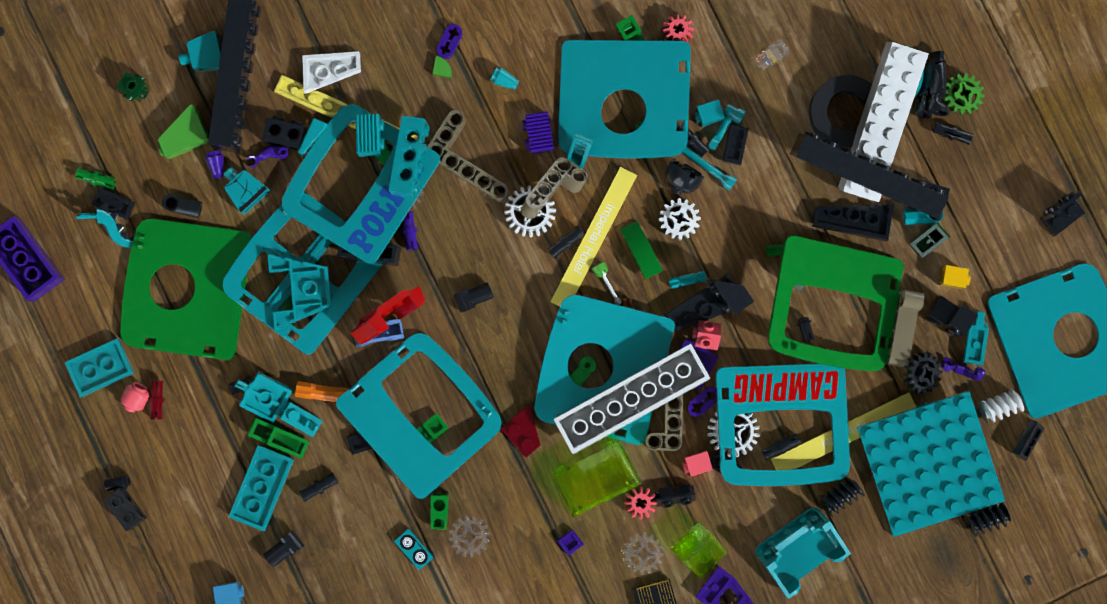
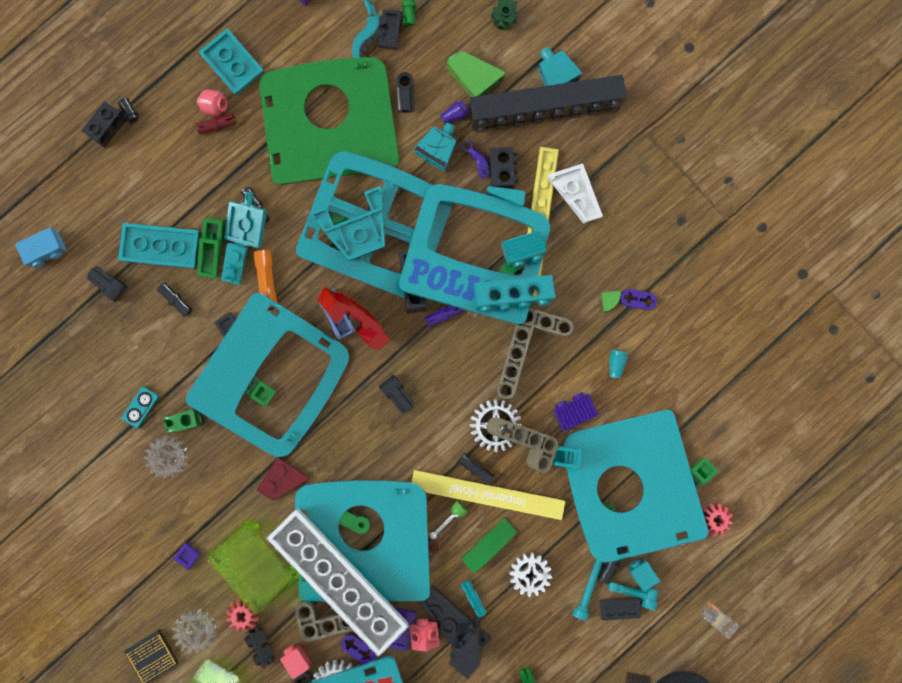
camera: 75 degrees right, 0 degrees up
black cylinder [665,160,704,195] -> none

